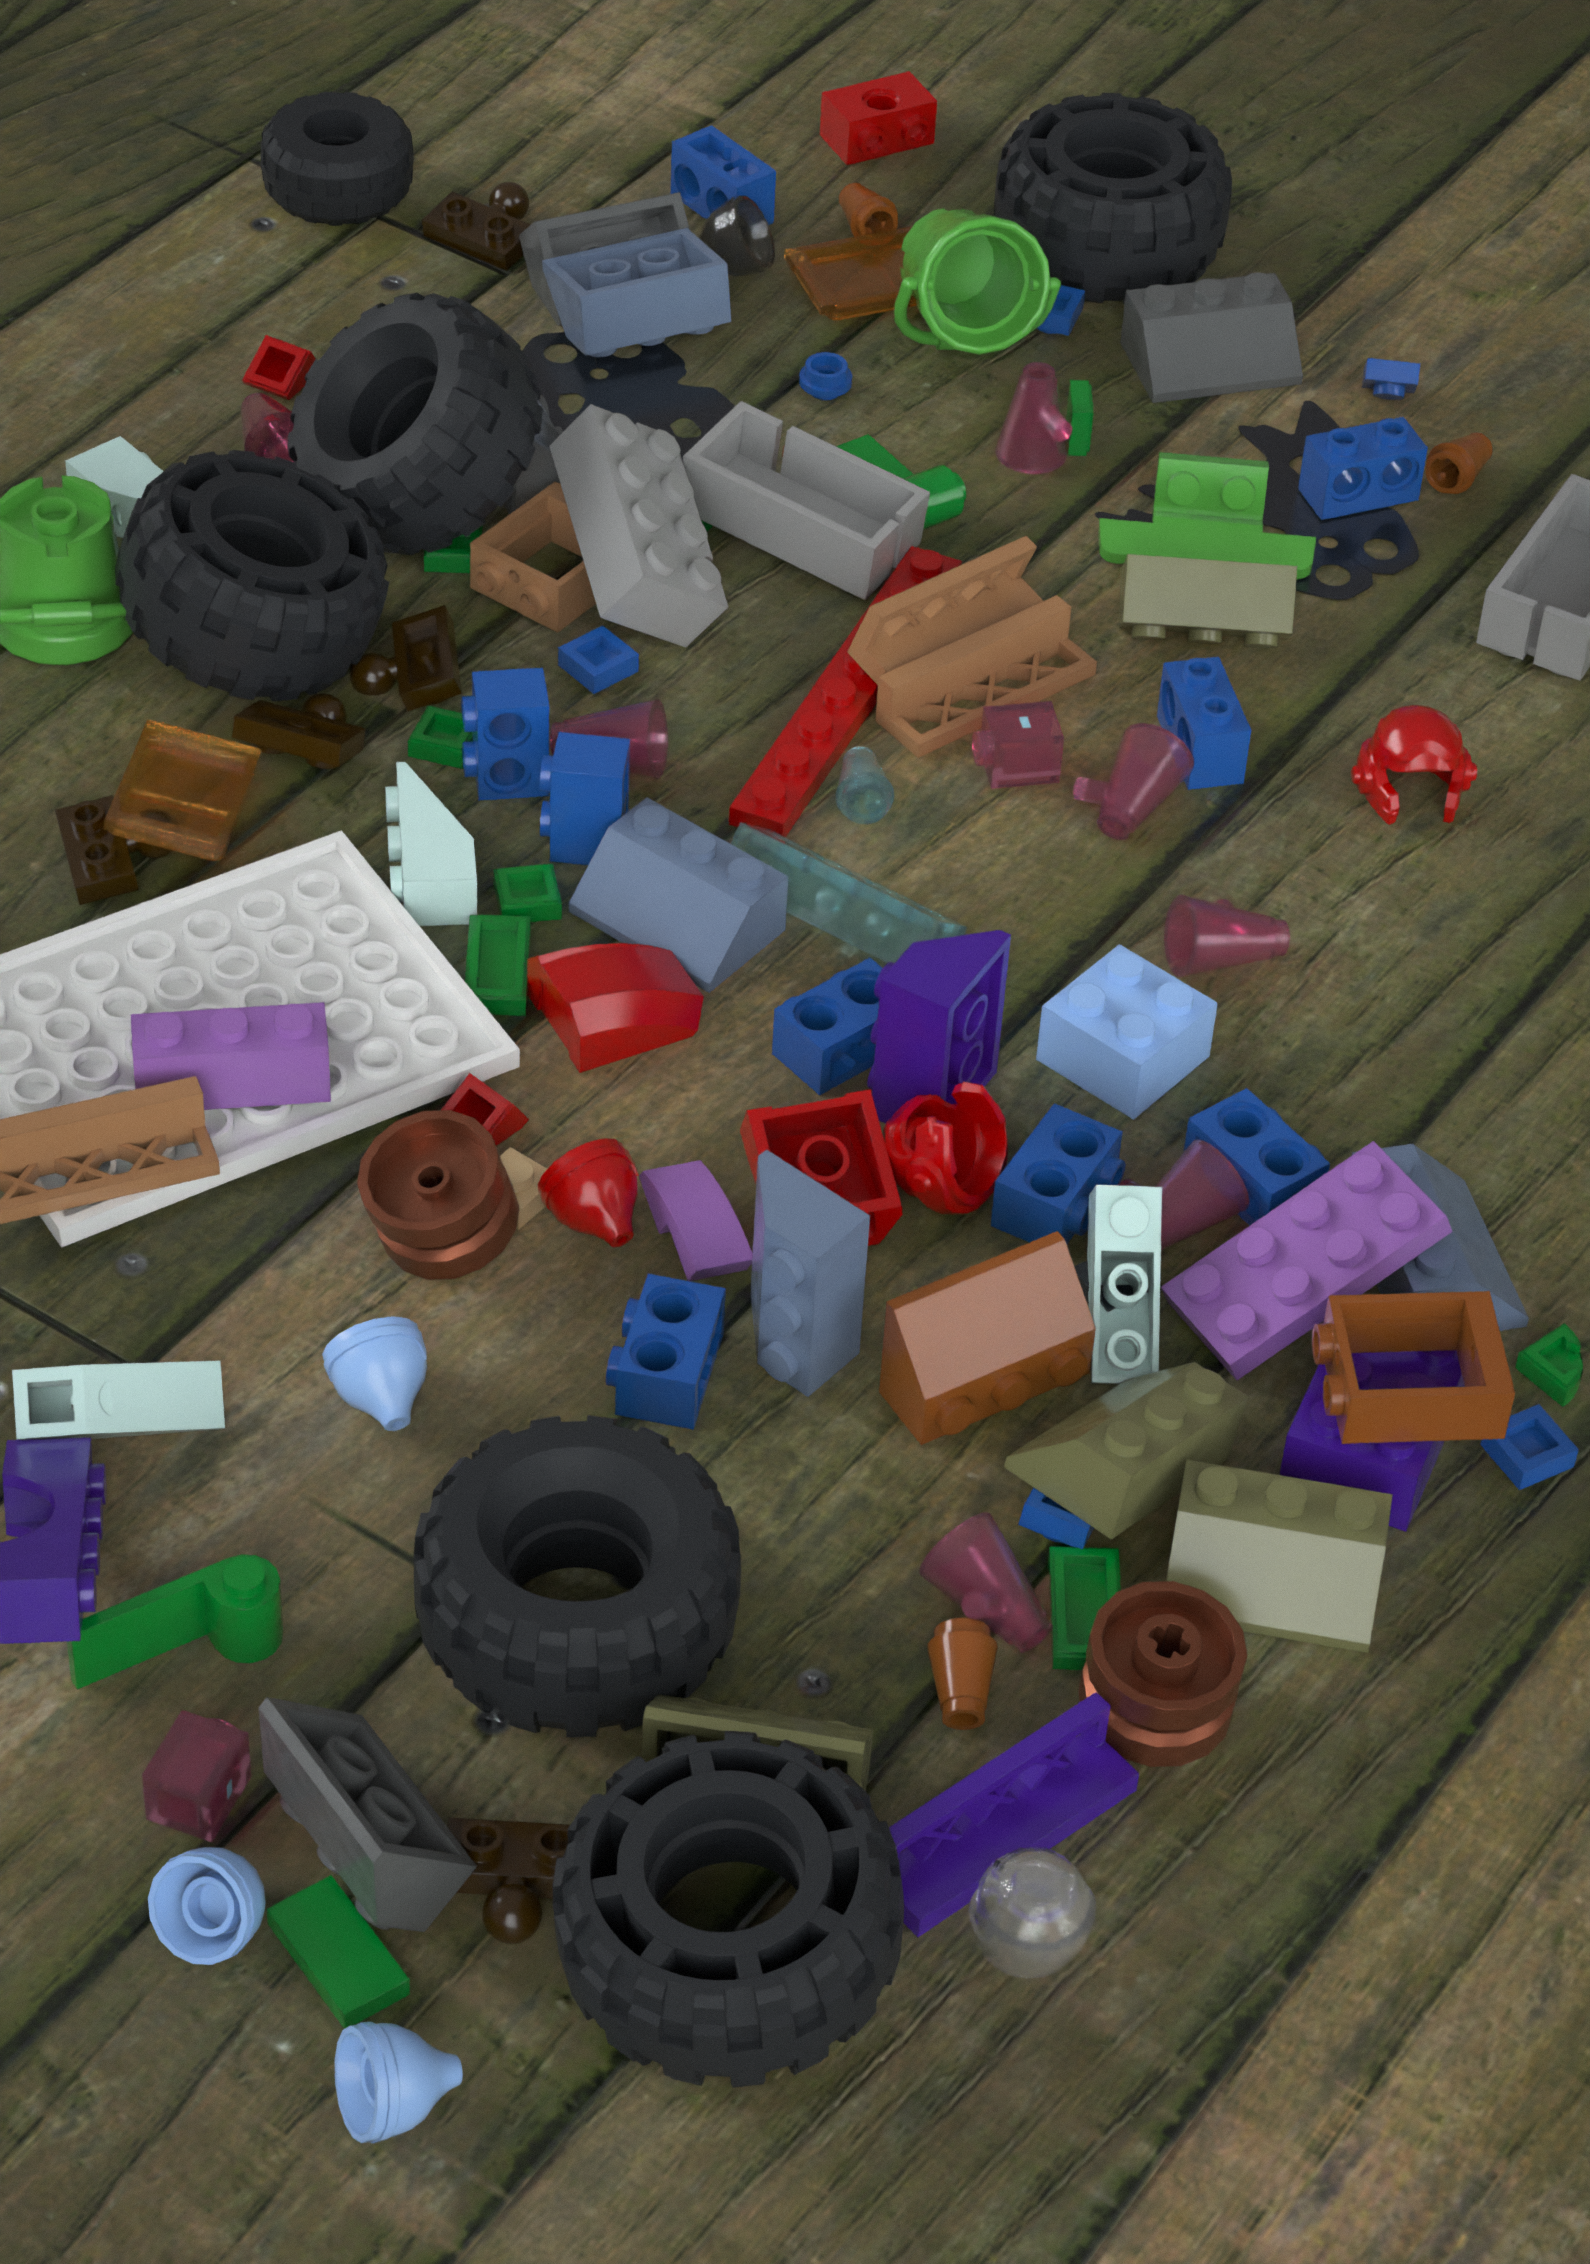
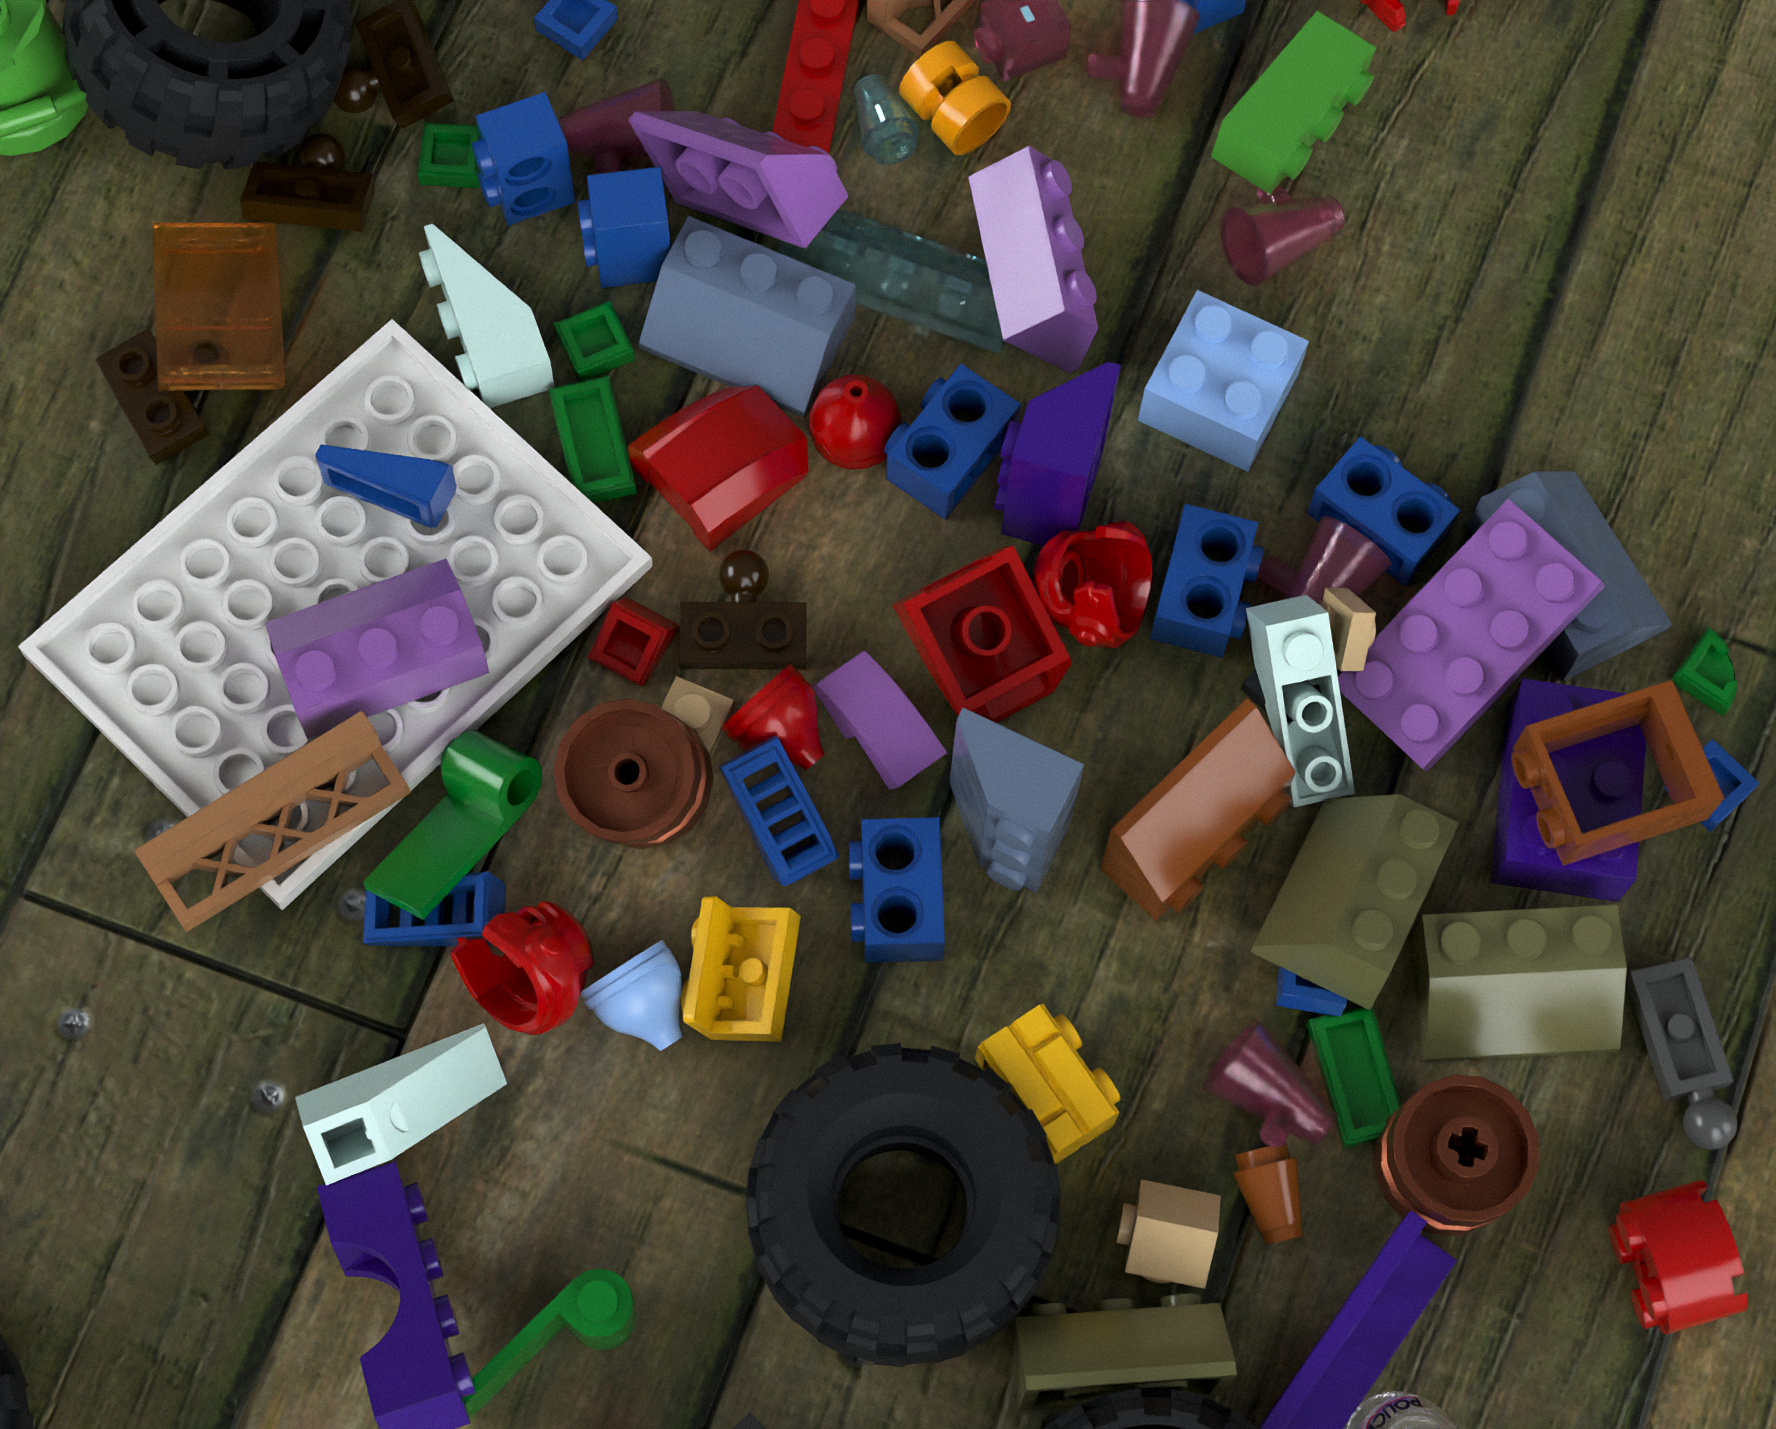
camera: 15 degrees left, 25 degrees up
none -> blue slope [315,444,457,529]
none -> green door [363,730,543,920]
none -> blue slope [363,872,506,946]
none -> red helmet [450,901,594,1035]
none -> medium lavender slope [628,111,848,248]
none -> dark brown plate [679,550,807,670]
none -> yellow bracket [681,896,801,1042]
none -> blue slope [718,736,839,886]
none -> red helmet [809,375,902,469]
none -> light orange wheel [899,41,1011,155]
none -> slope [968,146,1098,373]
none -> yellow brick [975,1004,1120,1164]
none -> tan brick [1116,1179,1221,1289]
none -> bright green brick [1211,11,1377,194]
none -> tan plate [1321,588,1376,671]
none -> red brick [1608,1180,1748,1335]
none -> dark grey plate [1626,957,1737,1150]

